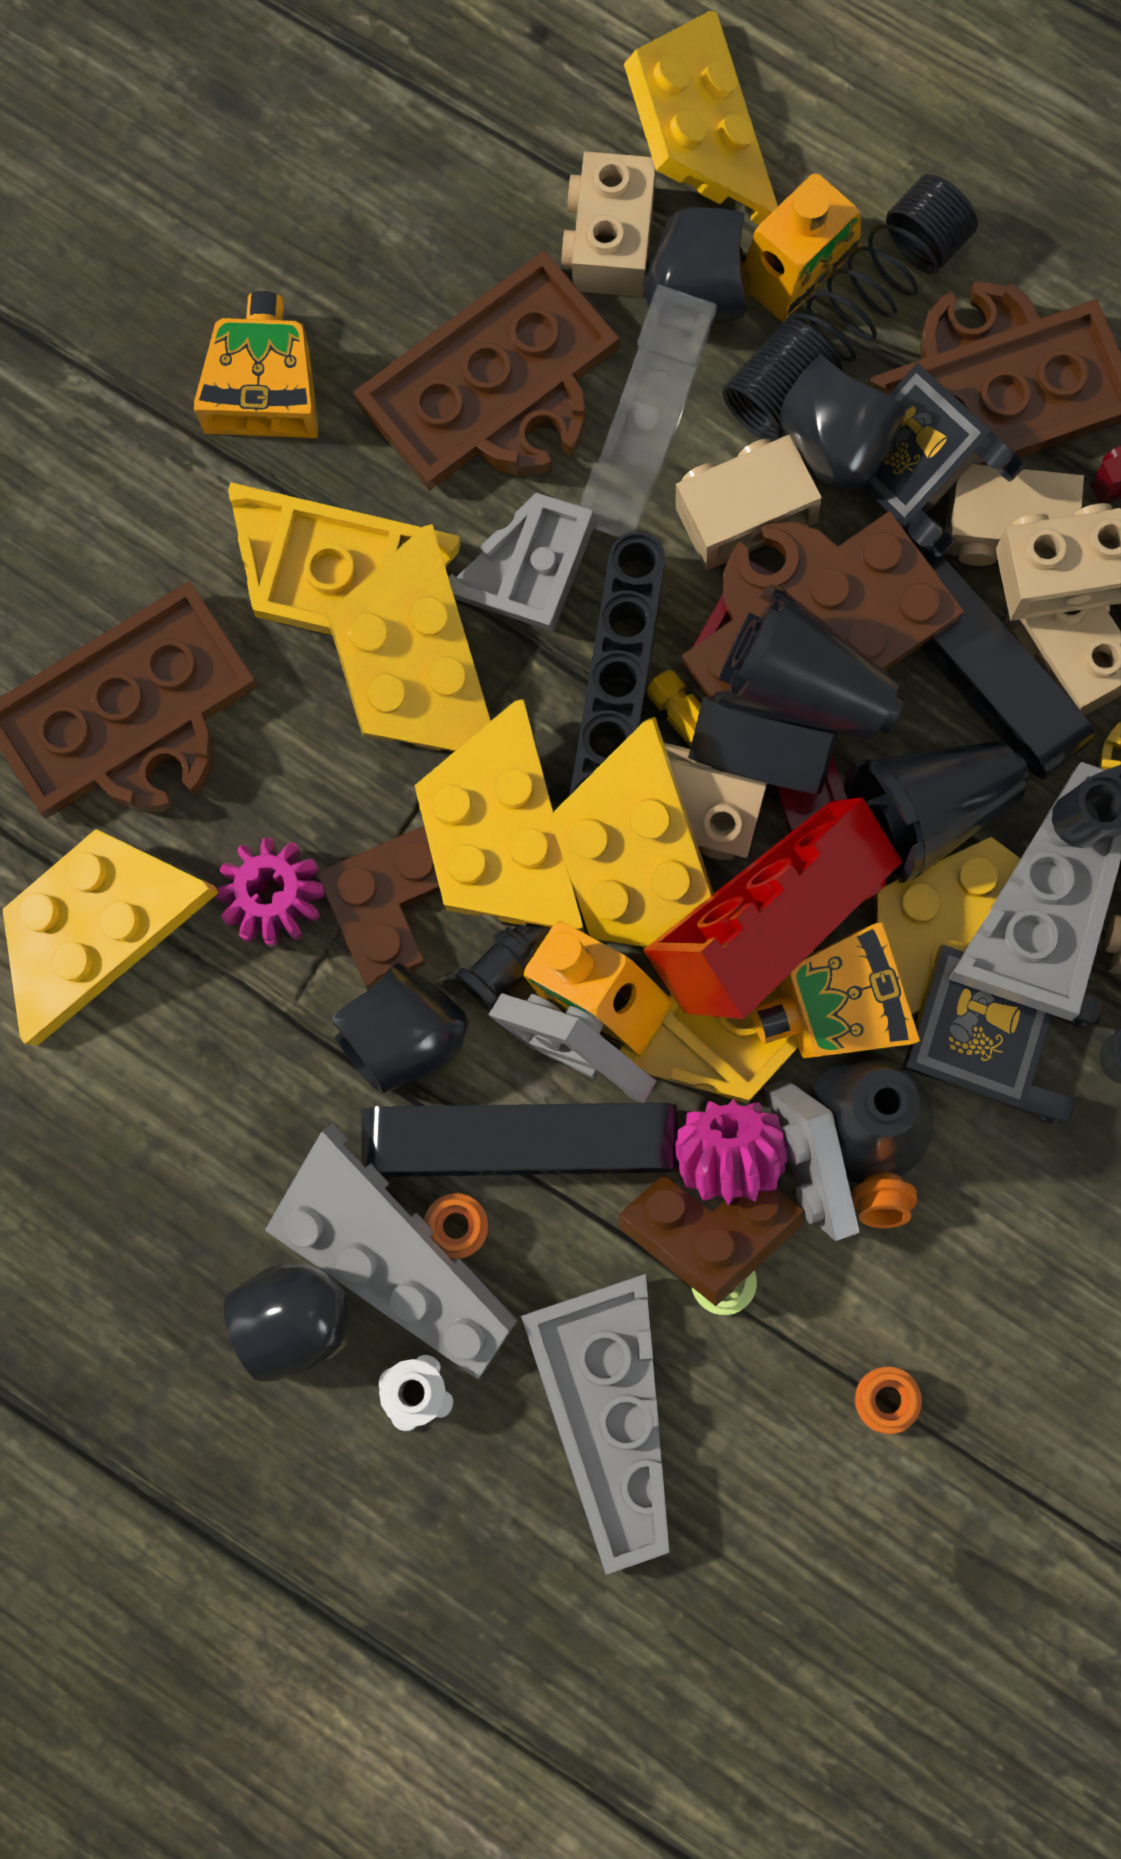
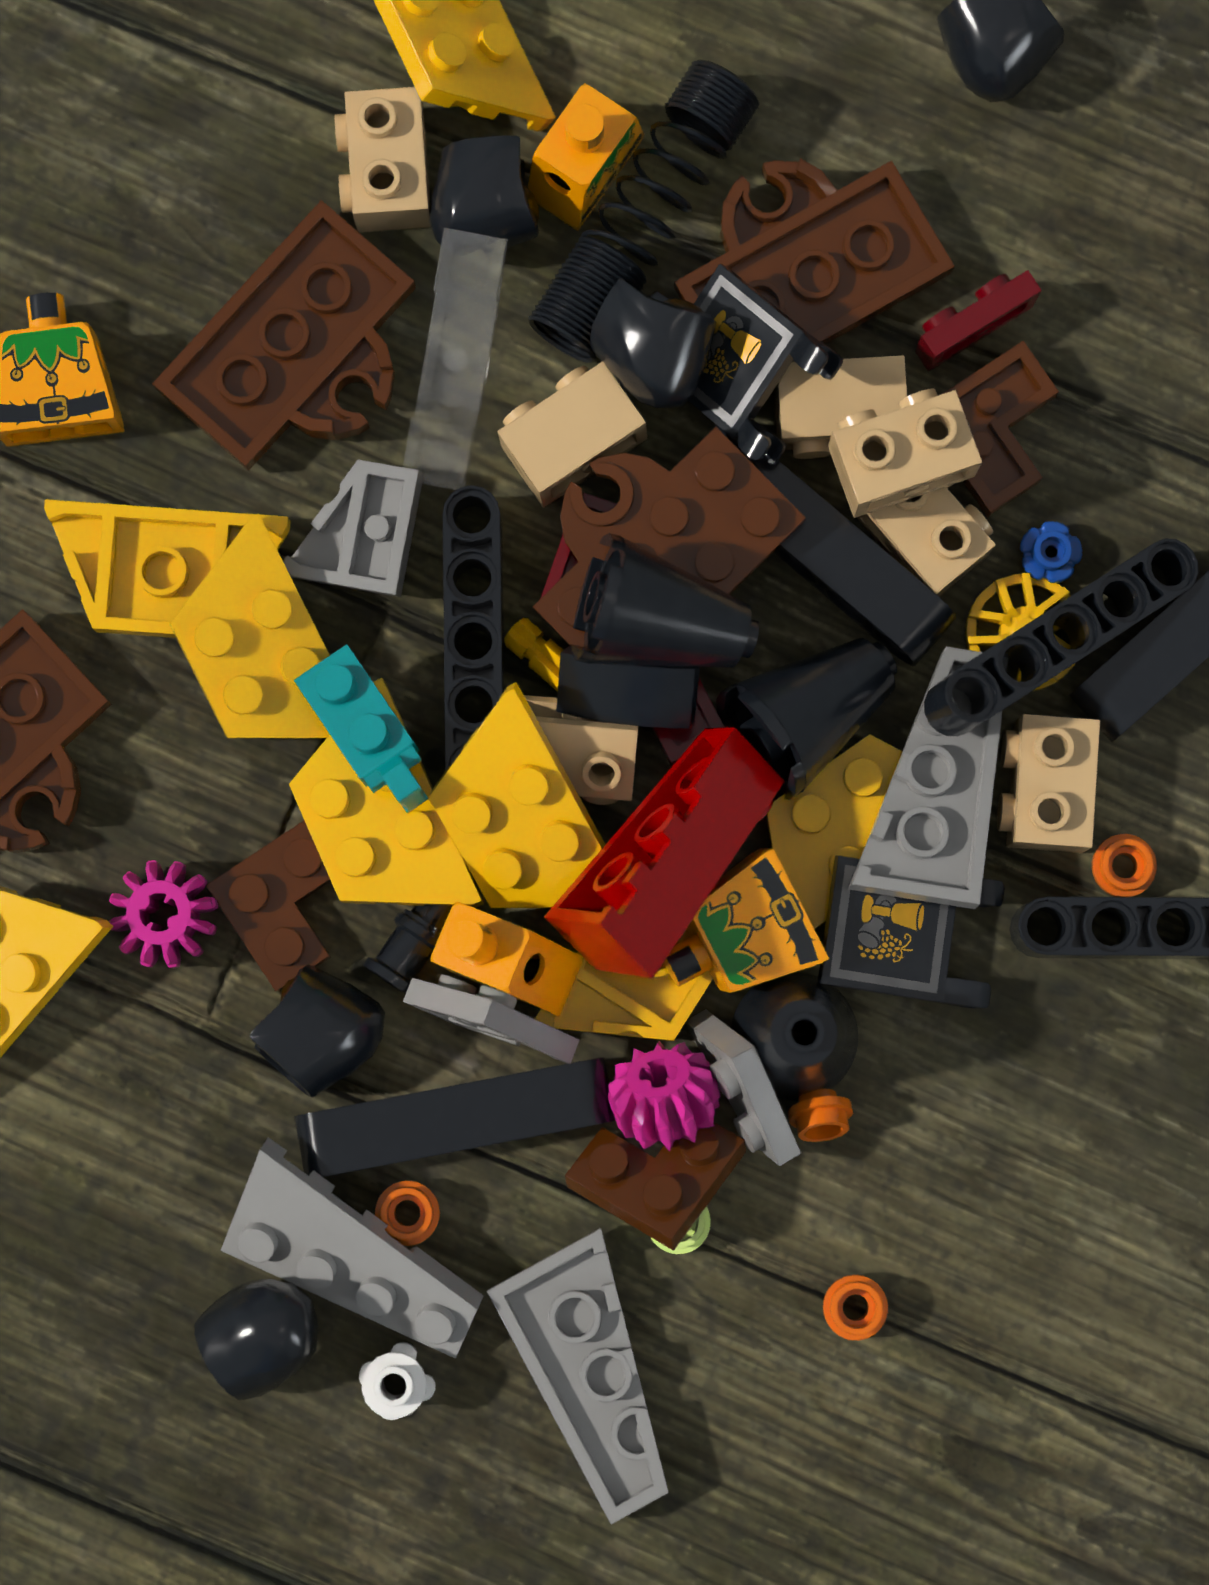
camera: 15 degrees left, 5 degrees up
none -> teal hinge [294,644,429,813]

